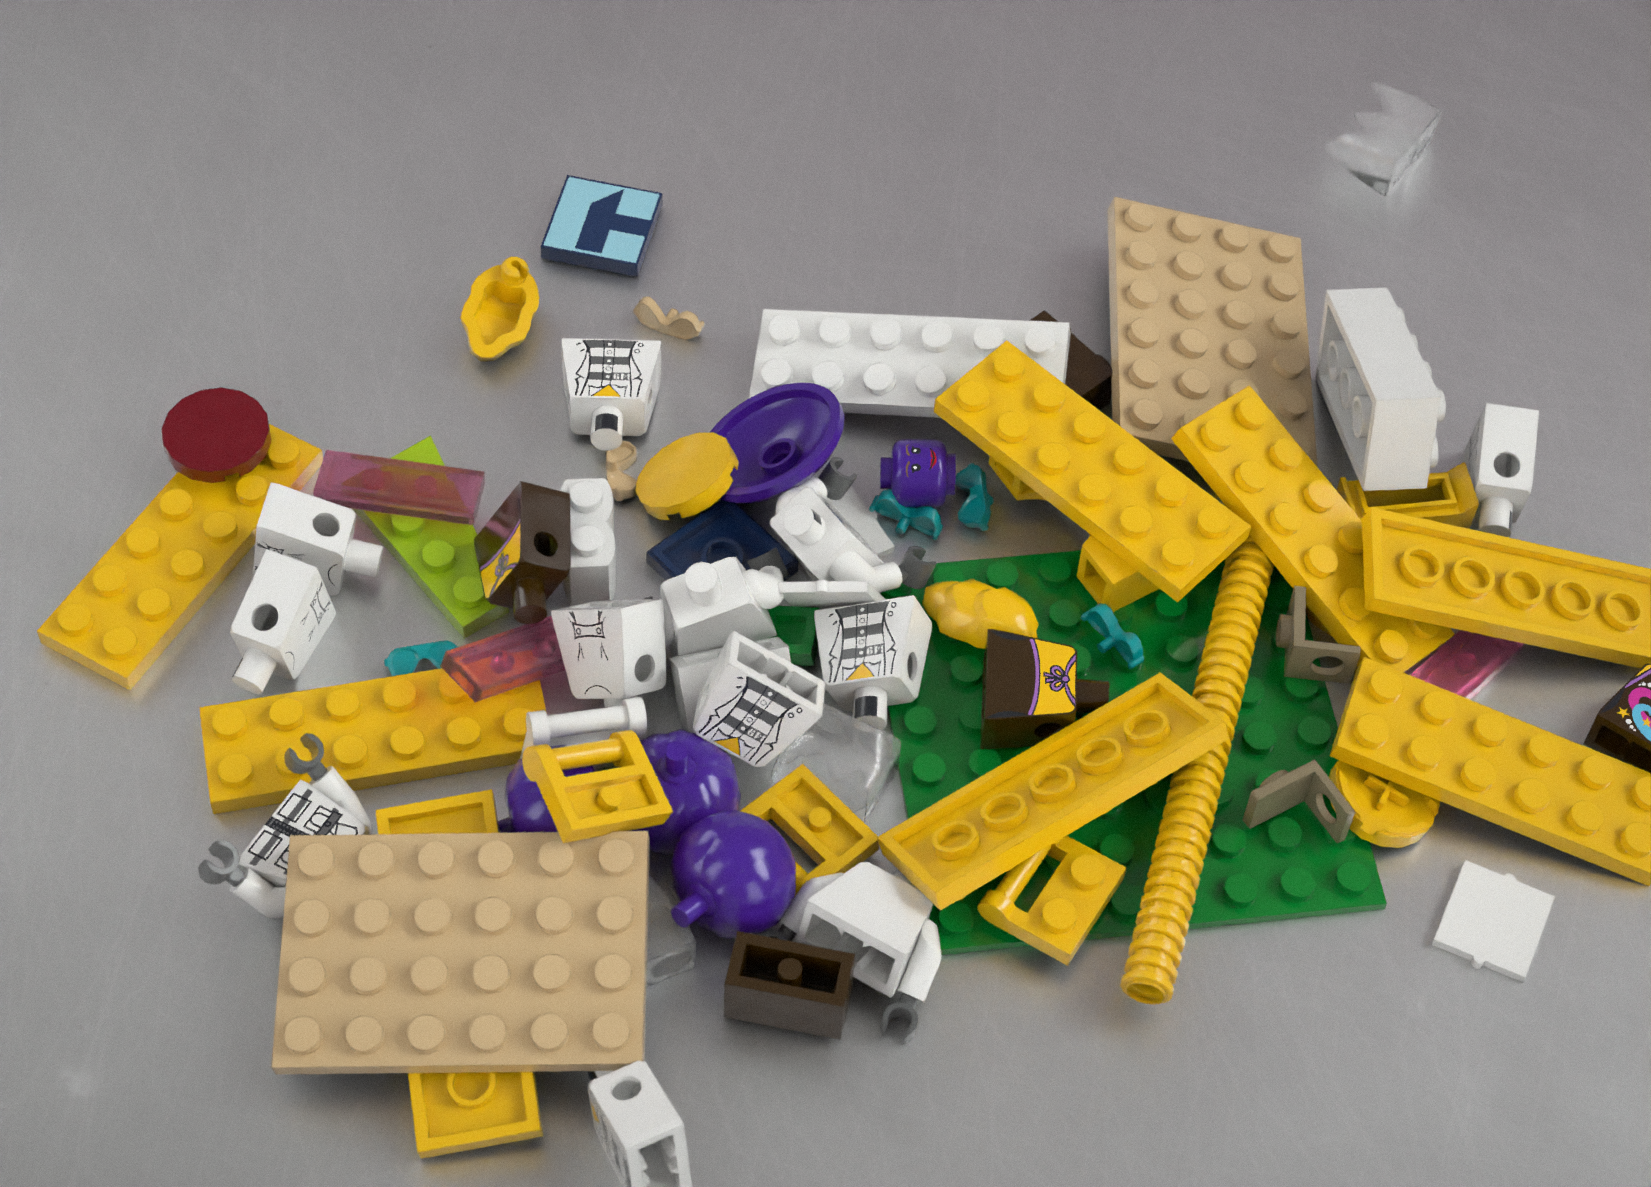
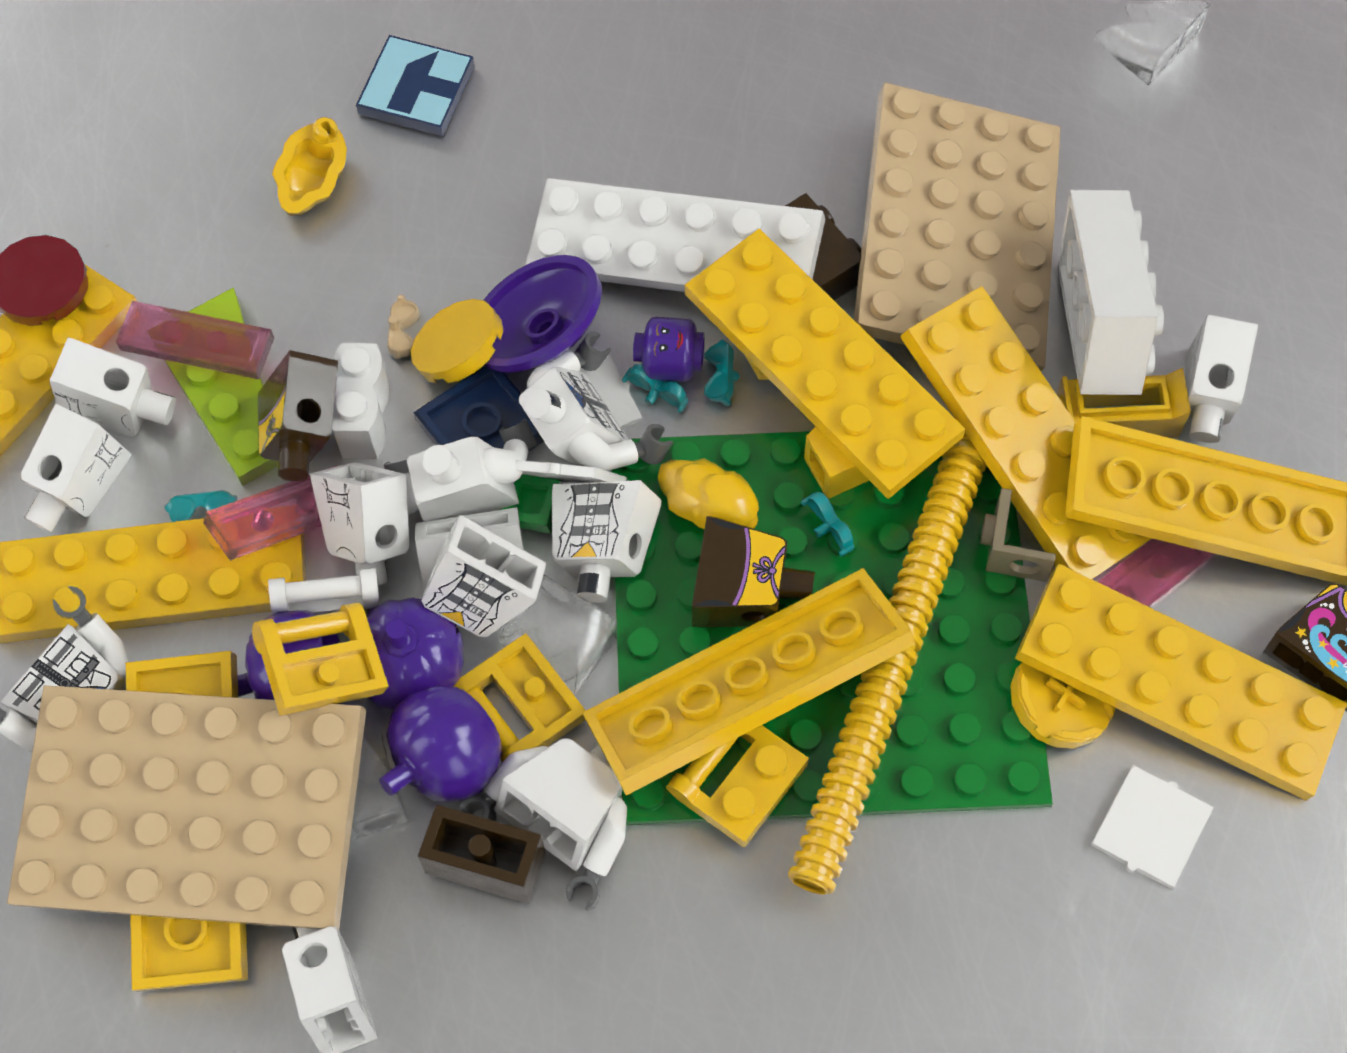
camera: 10 degrees right, 10 degrees up
white torso [561,338,661,451] -> none
tan piece [633,296,704,340] -> none
dark tan bracket [1243,760,1355,843] -> none

